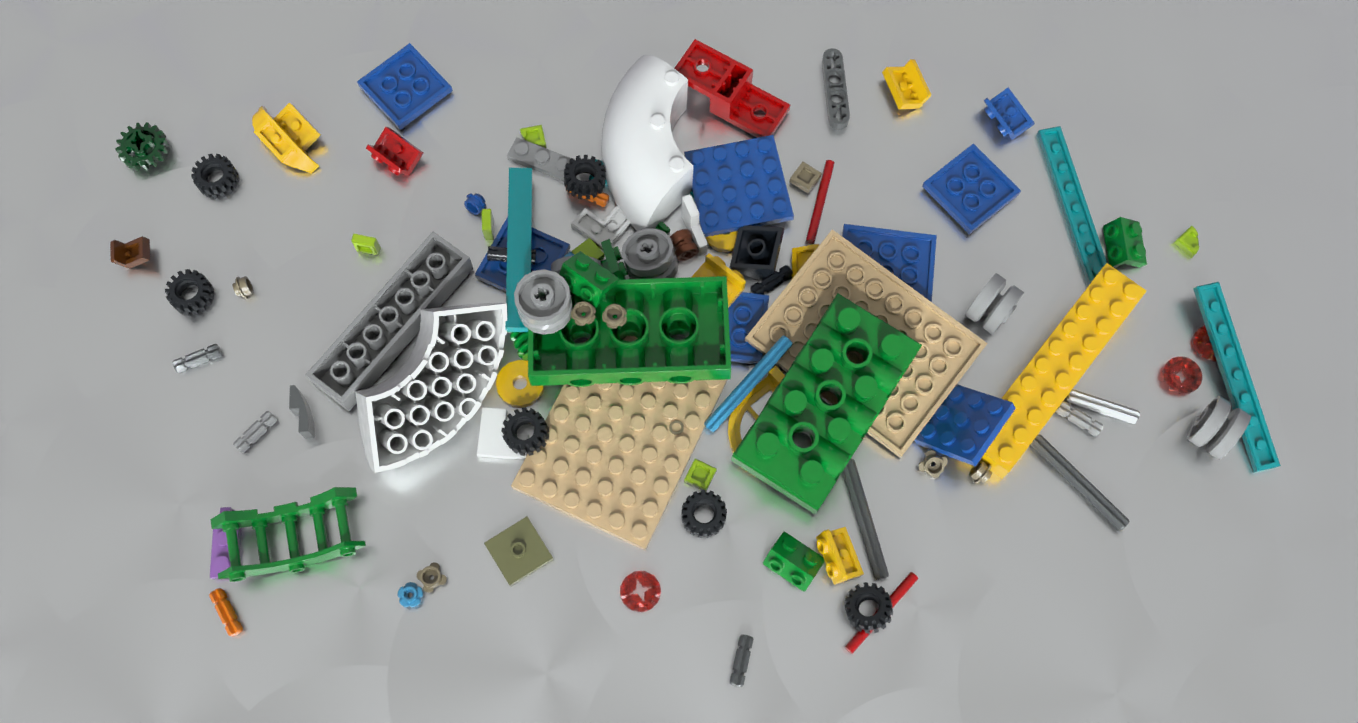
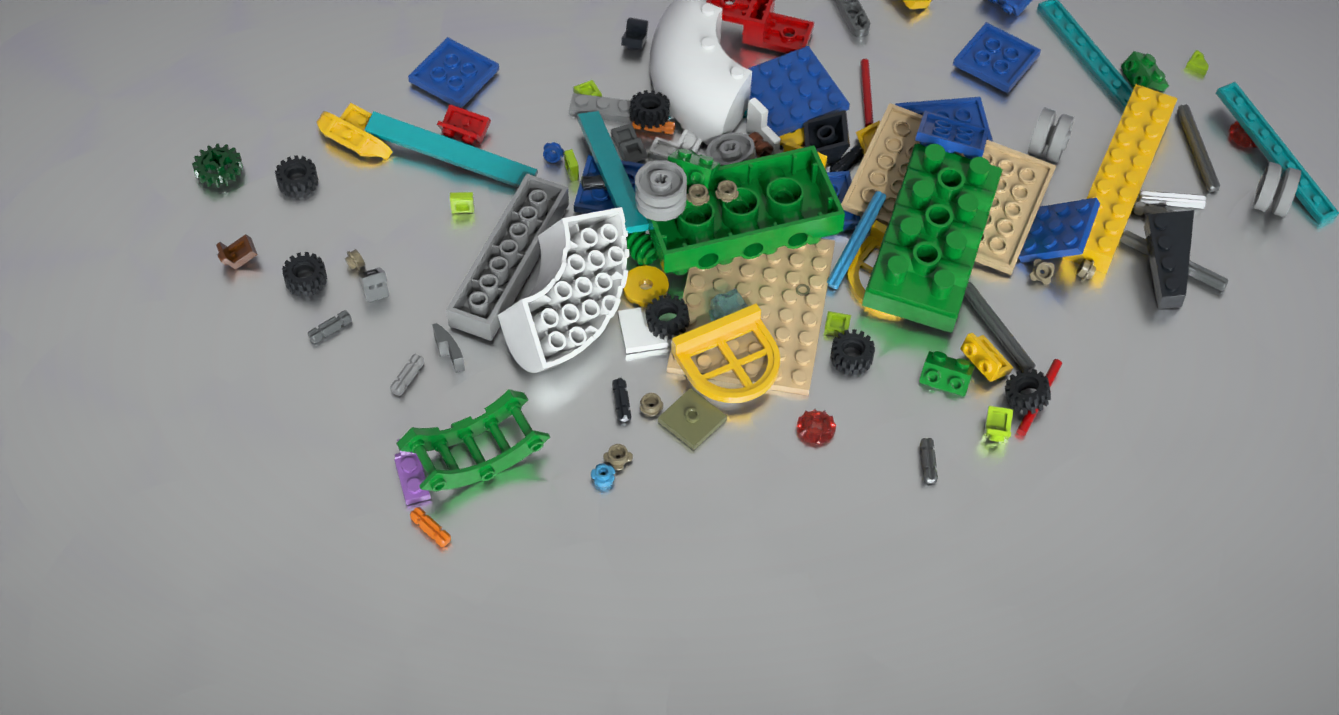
camera: 15 degrees left, 15 degrees down
dark tan plate [789,162,822,194] -> none
clear red gear [1162,357,1202,394] -> none
none -> slope [358,267,389,302]
none -> teal tile [365,111,538,187]
none -> dark grey slope [611,123,648,162]
none -> black axle [612,378,632,423]
none -> black bracket [621,17,649,50]
none -> dark tan plate [640,393,663,416]
none -> yellow window [671,303,780,403]
none -> clear light blue brick [709,288,748,321]
none -> blue plate [915,111,989,159]
none -> lime bracket [984,406,1013,442]
none -> black wedge [1144,210,1194,309]
none -> dark grey axle [1177,104,1220,193]

